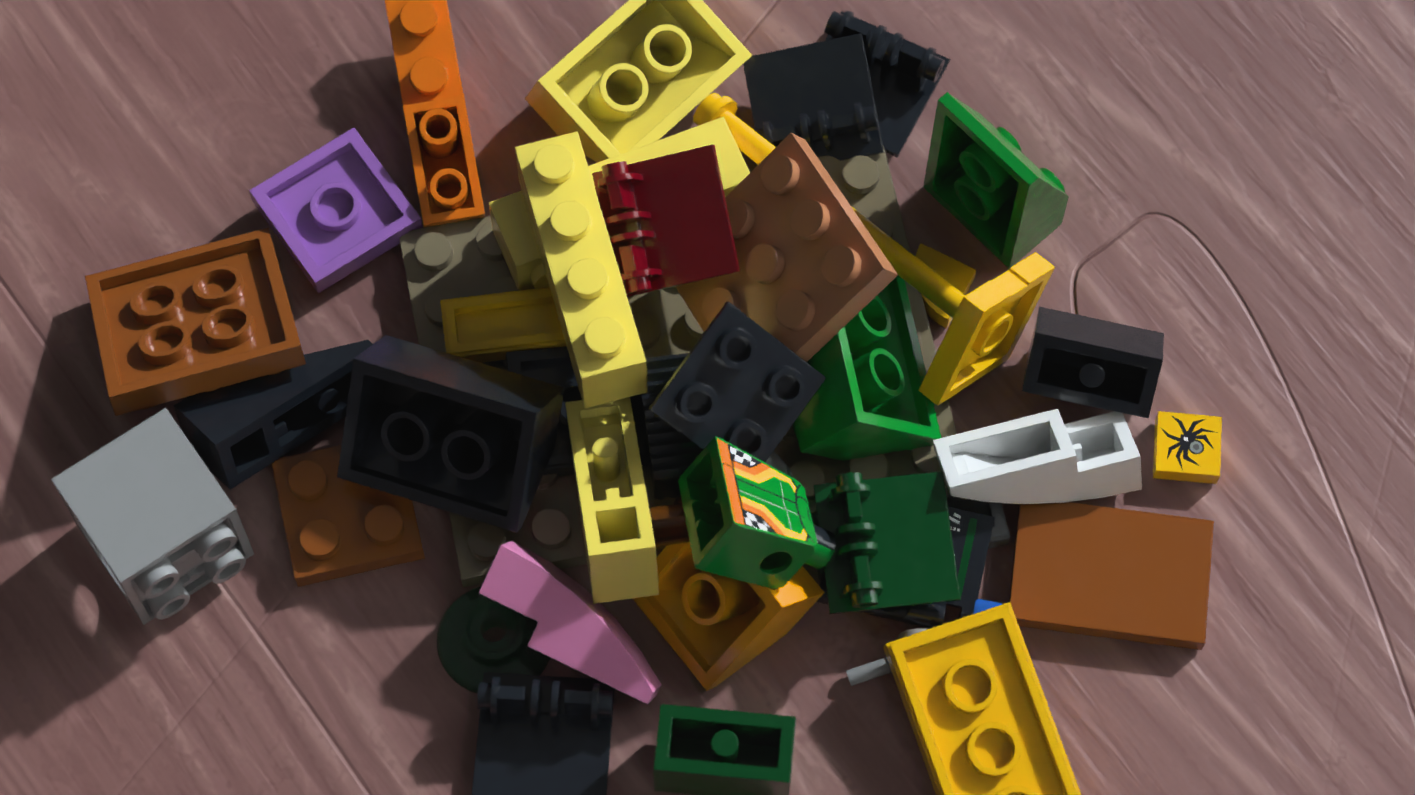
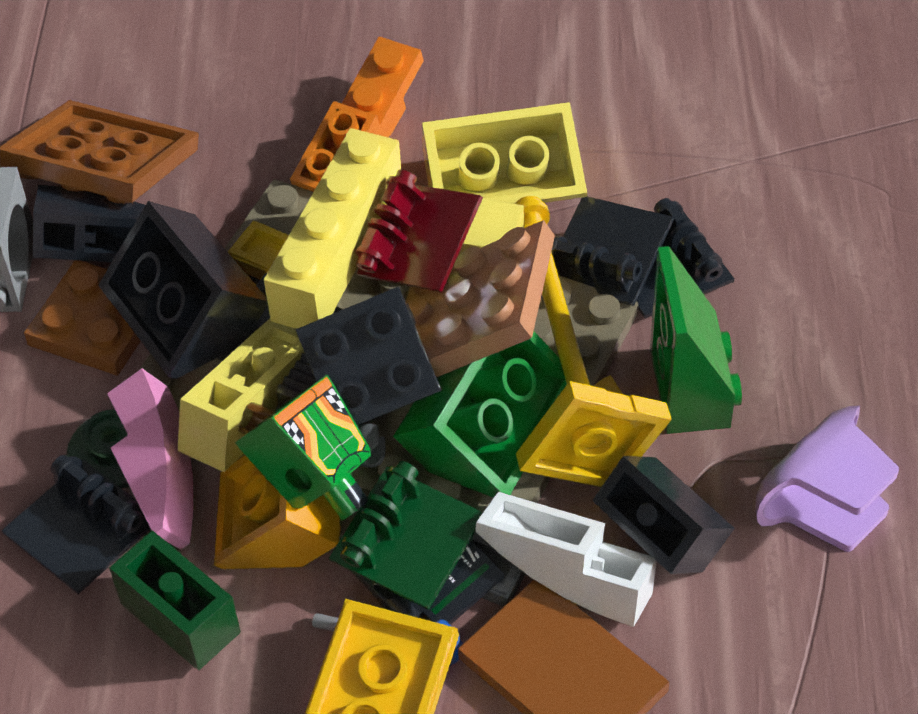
camera: 40 degrees right, 15 degrees down
medium lavender plate [249,128,423,293] -> none
yellow tile [1153,411,1222,484] -> none
none -> lavender piece [755,406,899,552]

